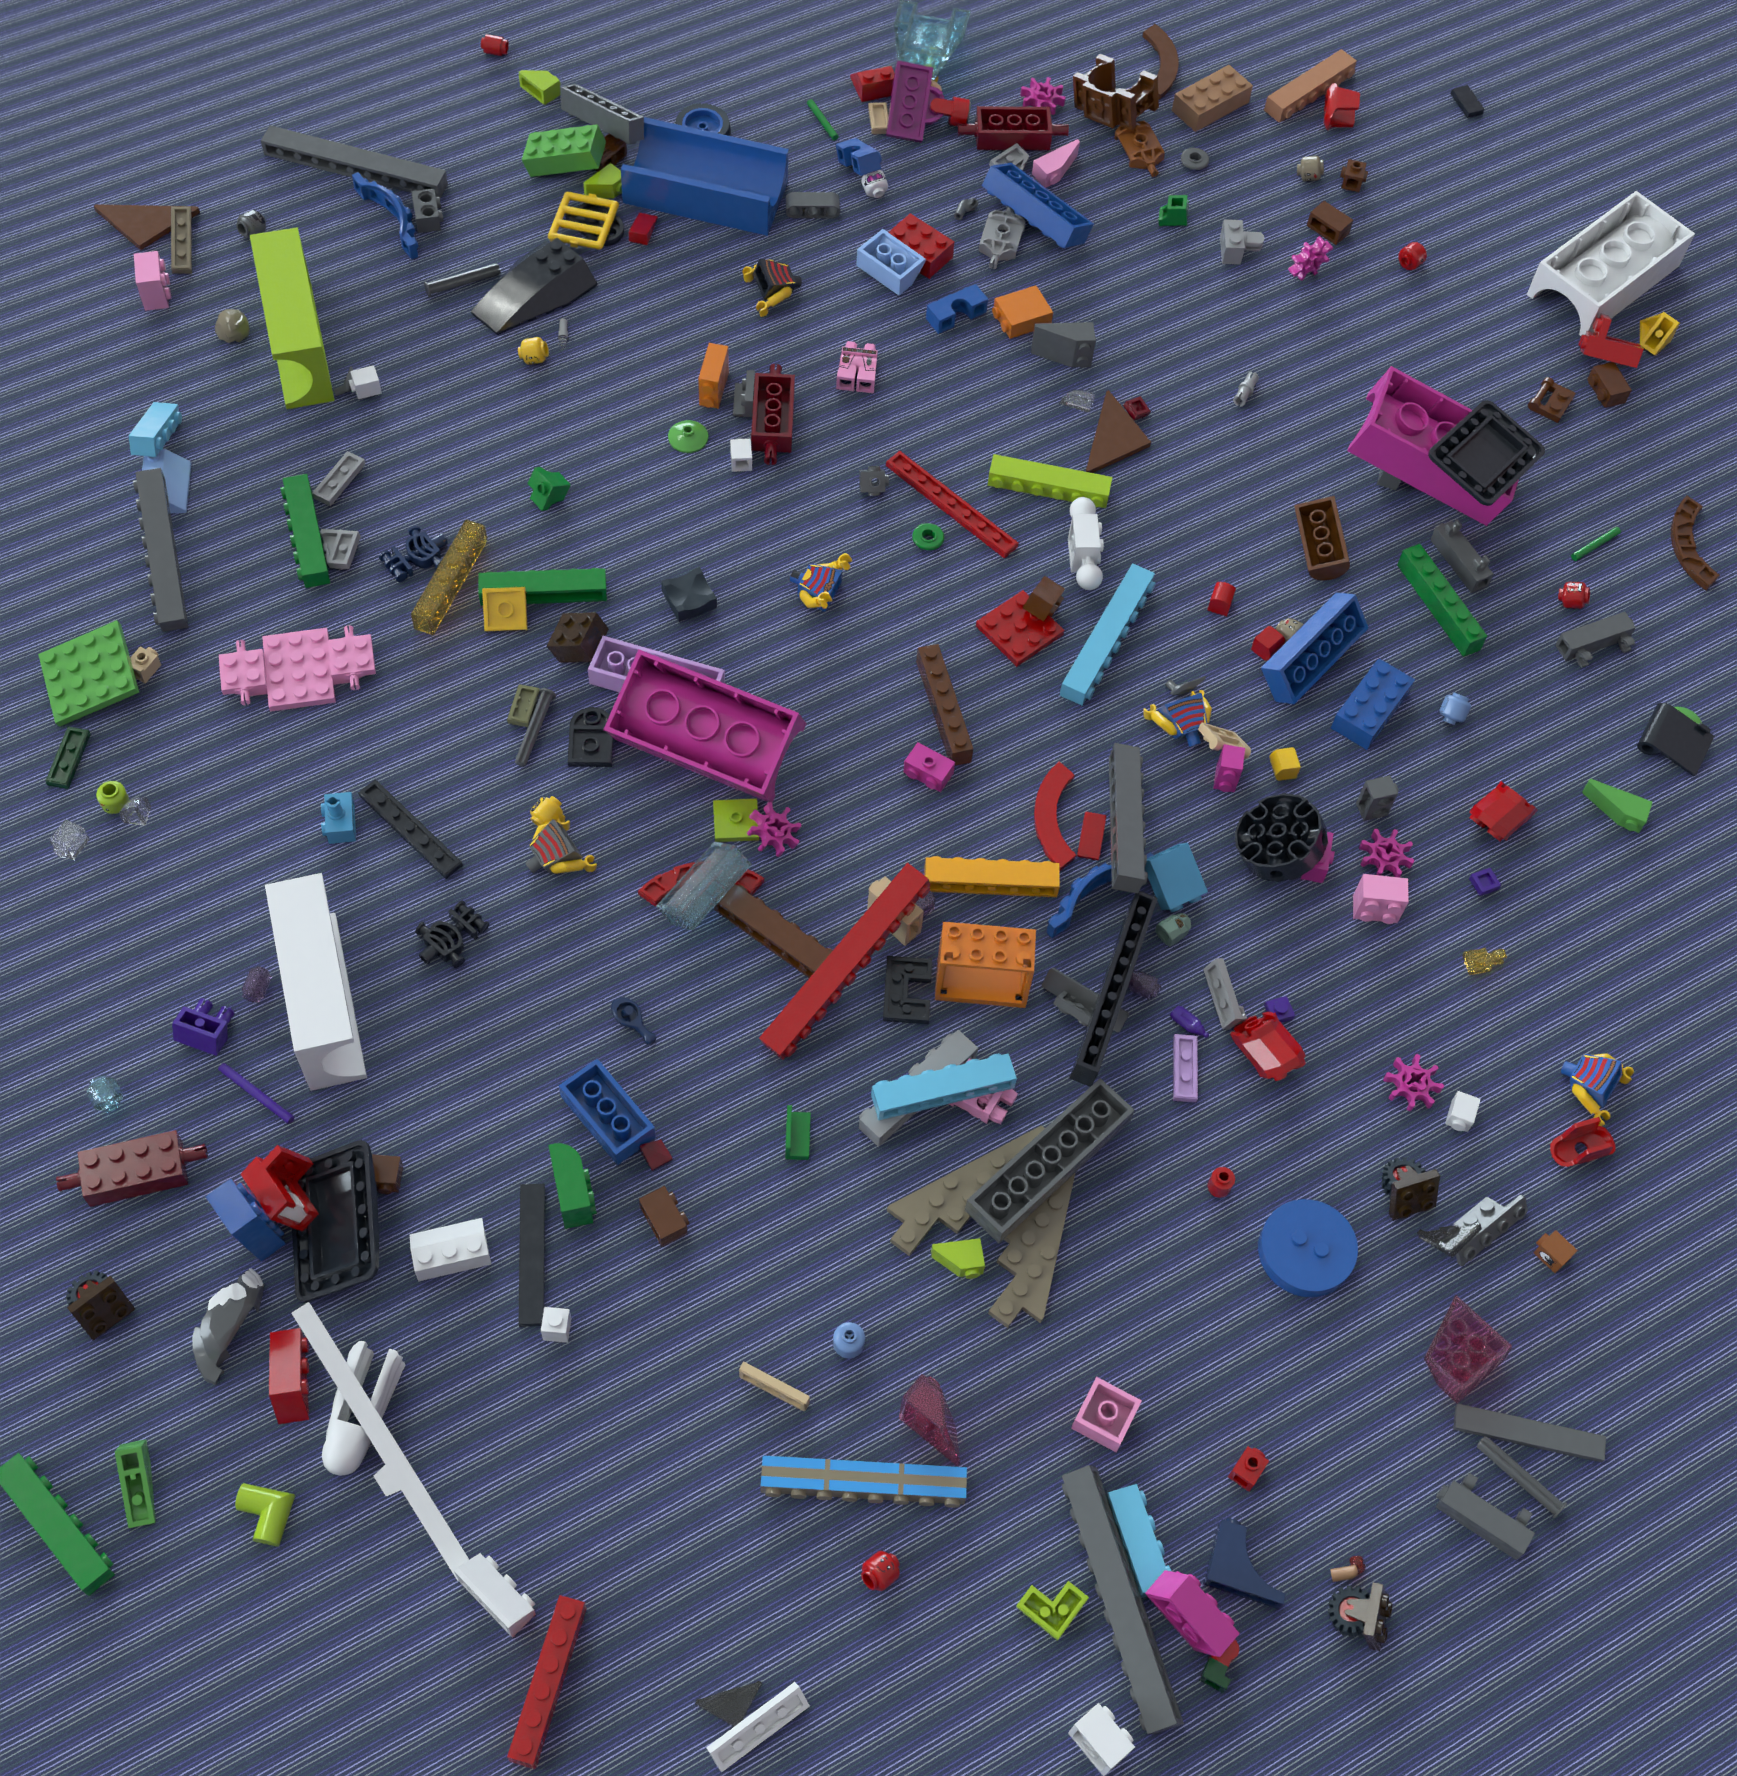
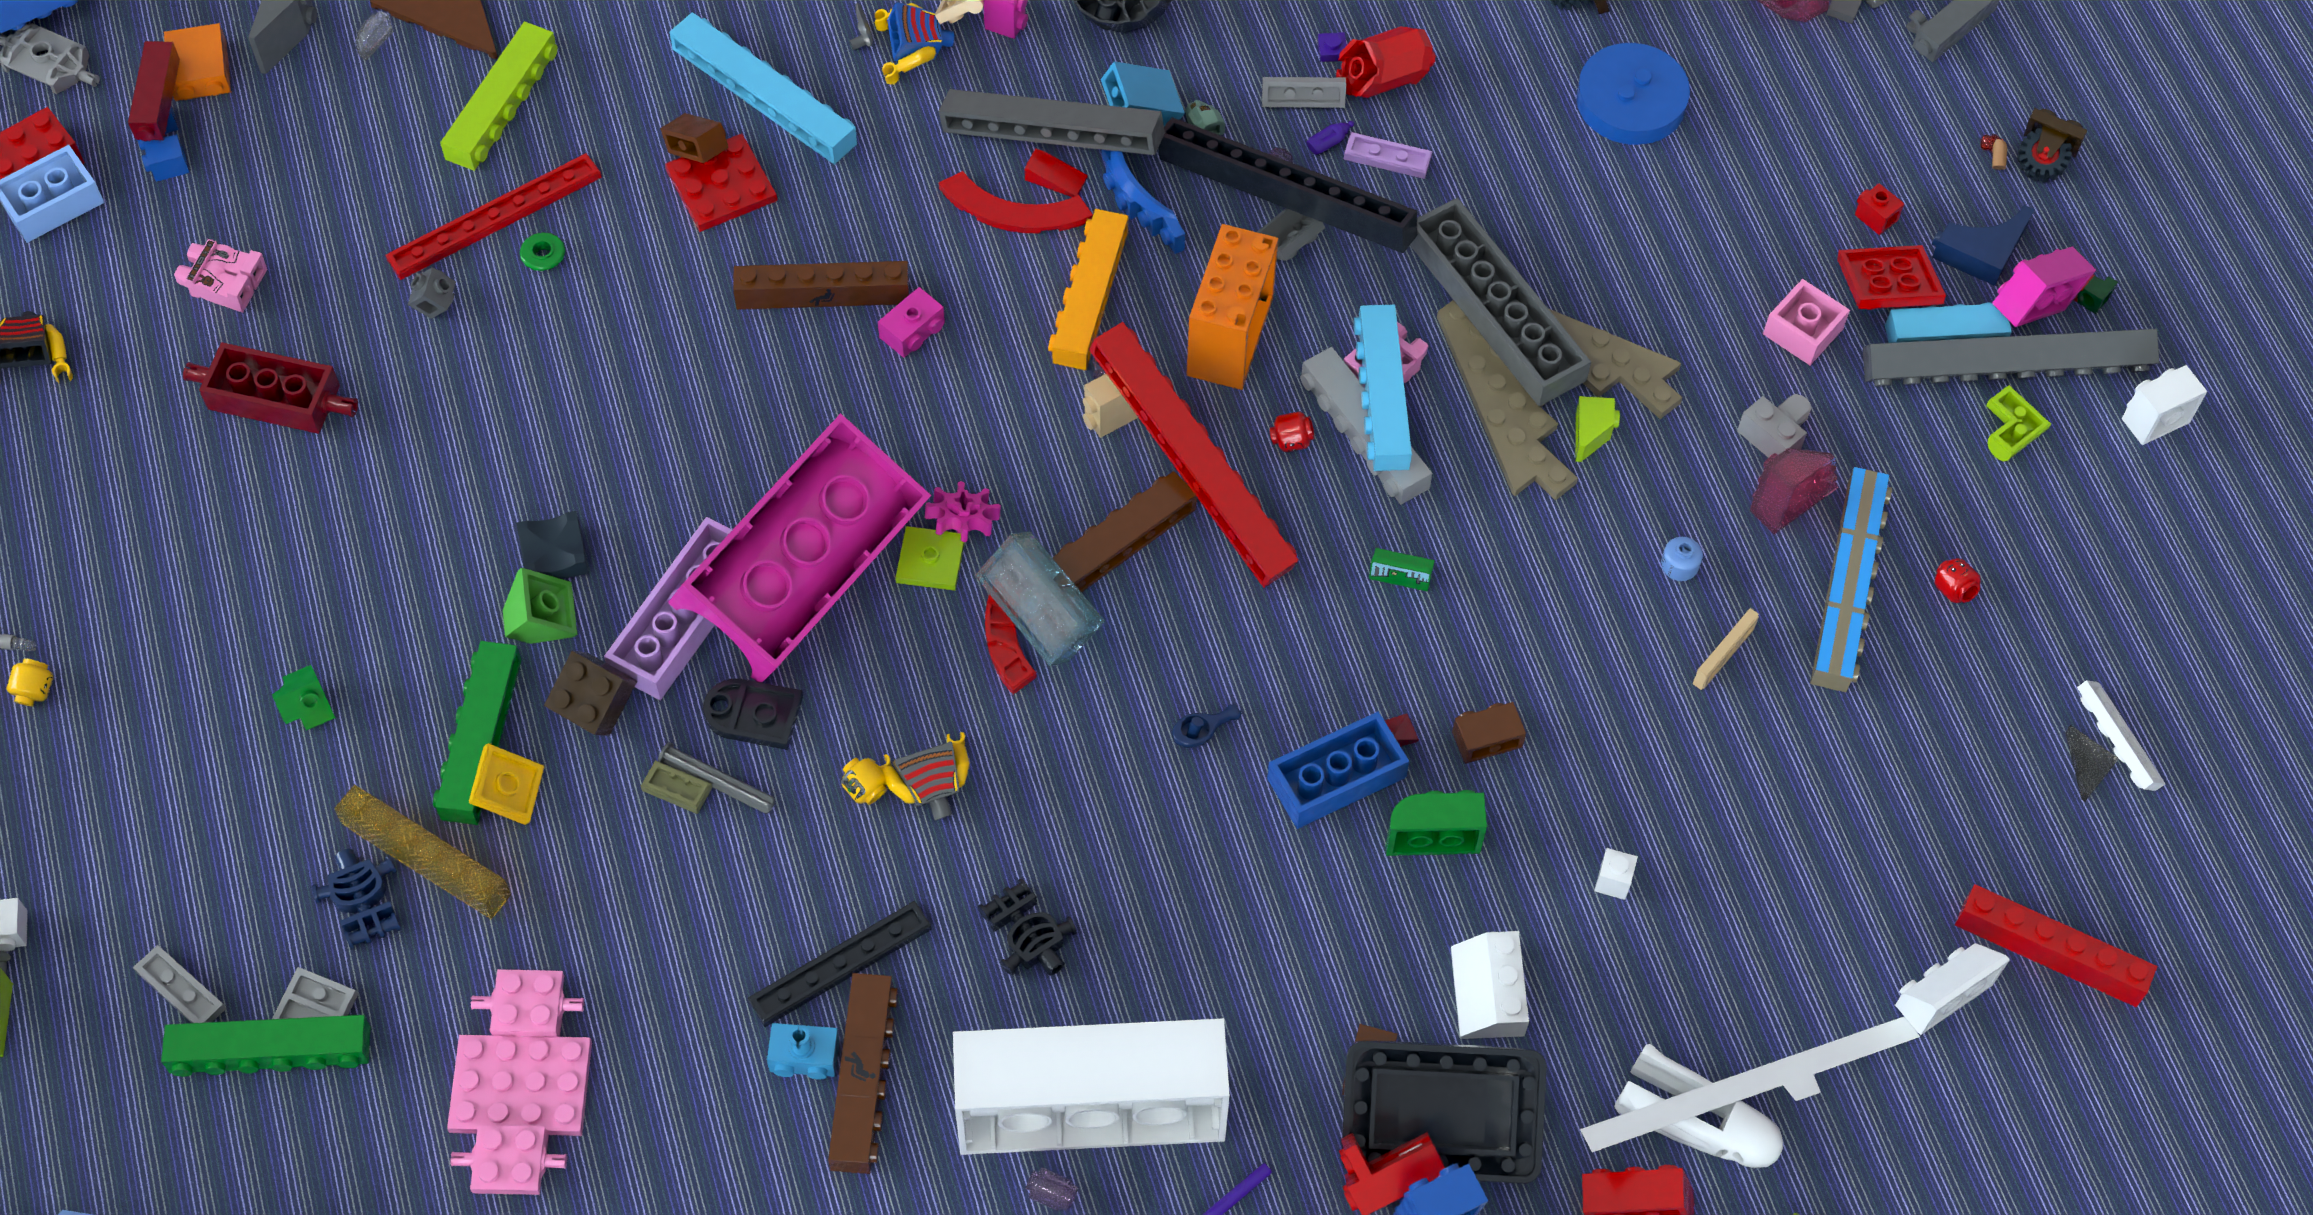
camera: 75 degrees left, 0 degrees up
black tile [518,1183,545,1327] -> none
bright green dish [668,420,708,453] -> none
orange brick [698,343,729,409] -> none
white brick [730,439,752,472] -> none
dark grey bracket [733,370,755,417] -> none
torso [790,553,852,612] -> none
black plate [883,956,932,1024] -> none
white brick [1068,497,1104,590] -> none
red brick [1207,1167,1235,1198] -> none
none -> dark red brick [128,41,180,141]
none -> bright green slope [503,568,577,644]
none -> reddish brown brick [828,973,898,1174]
none -> red head [1270,411,1315,452]
none -> light grey brick [1737,394,1811,468]
none -> red plate [1837,245,1946,310]

